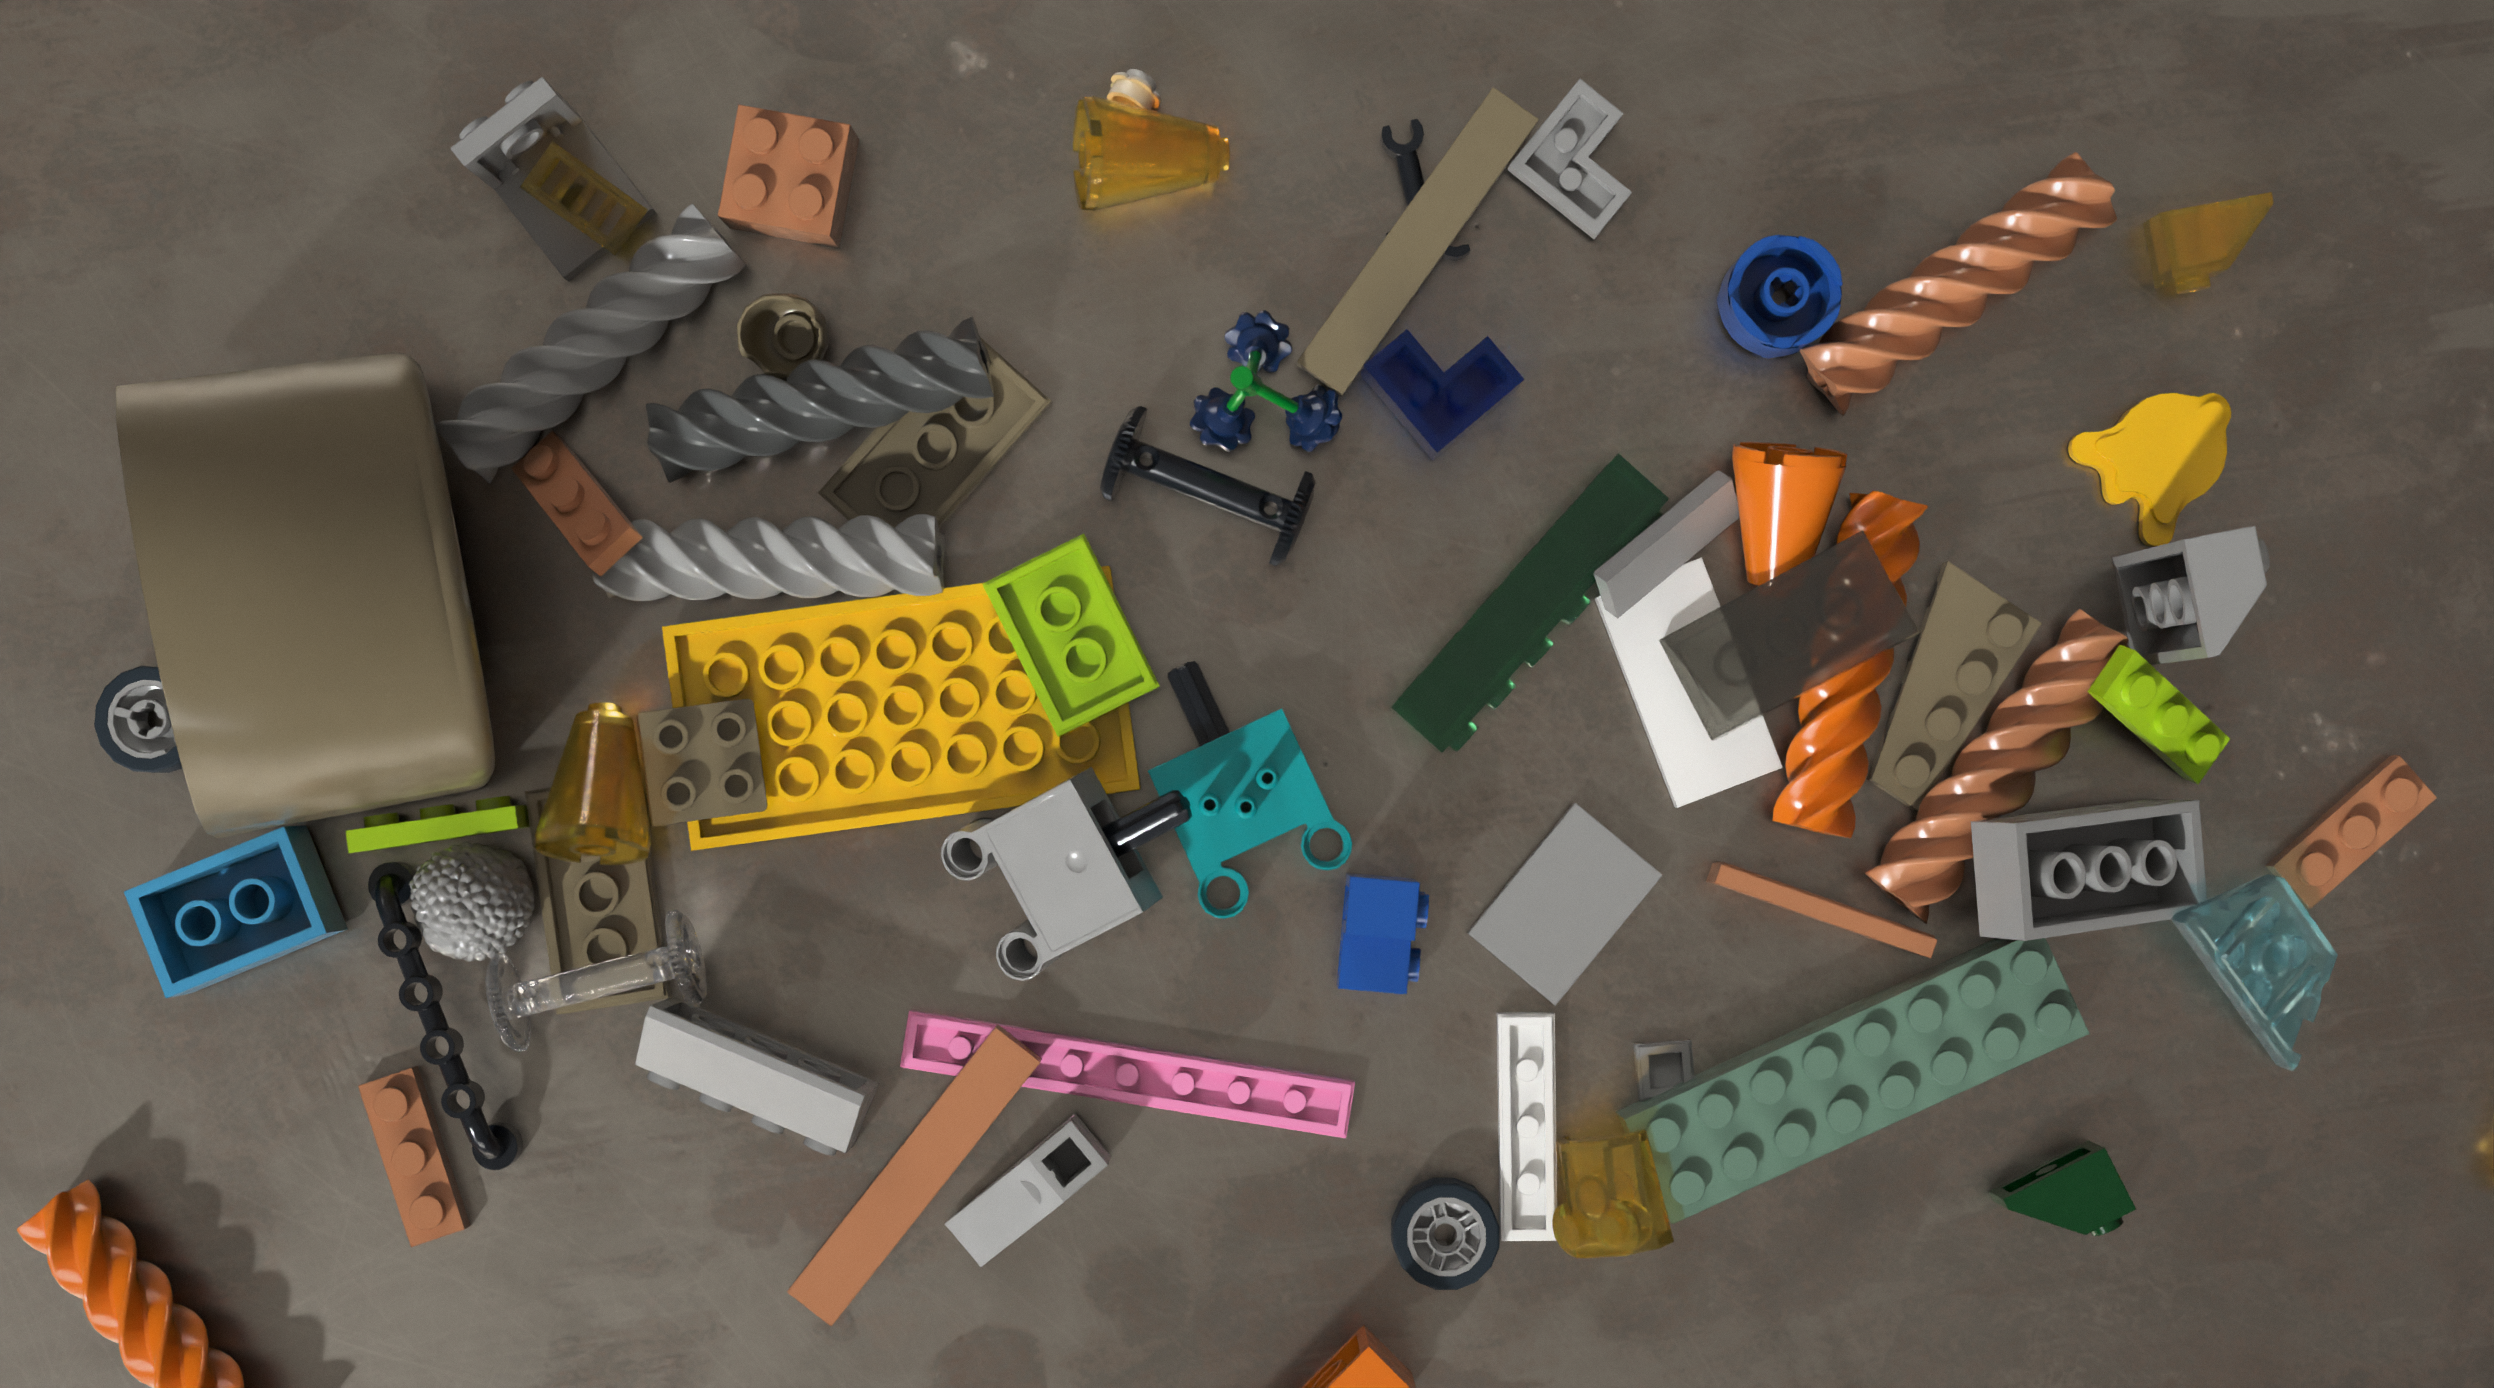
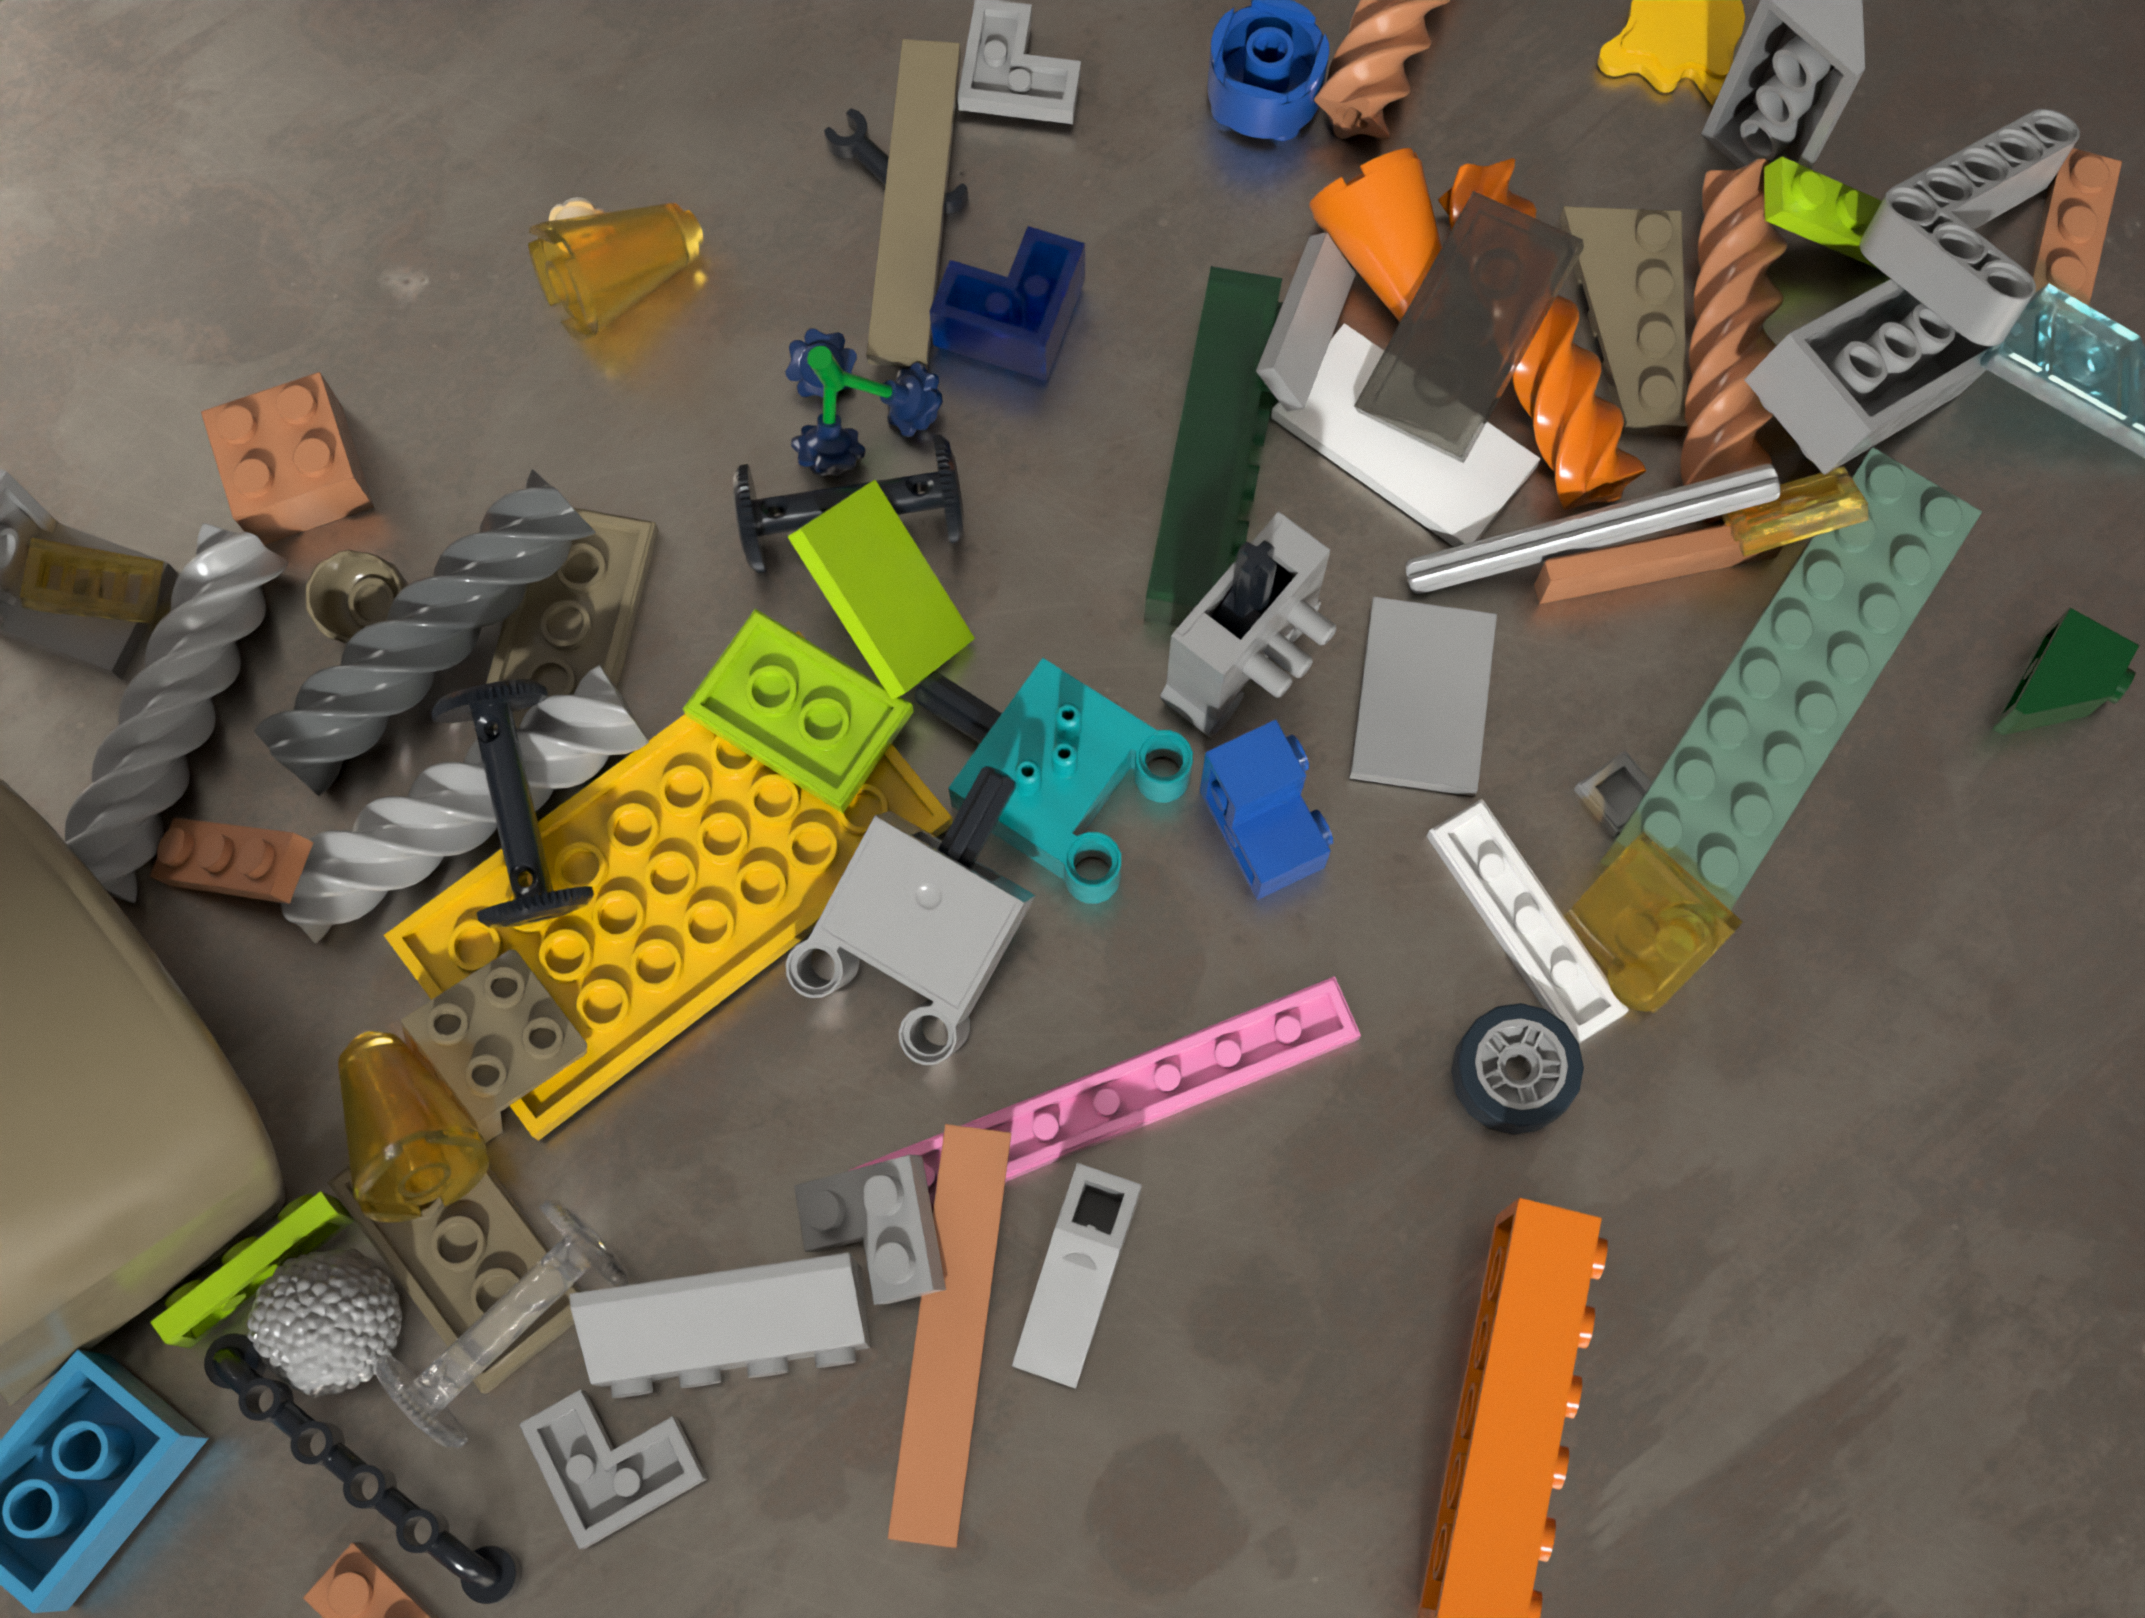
camera: 30 degrees left, 15 degrees down
none -> black hose [431,679,594,928]
none -> light grey plate [519,1389,707,1549]
none -> lime tile [787,480,975,700]
none -> light grey plate [794,1155,946,1305]
none -> light grey piece [1160,511,1336,738]
none -> light grey axle [1406,464,1780,594]
none -> clear yellow tile [1722,466,1868,557]
none -> light grey beam [1859,109,2080,346]

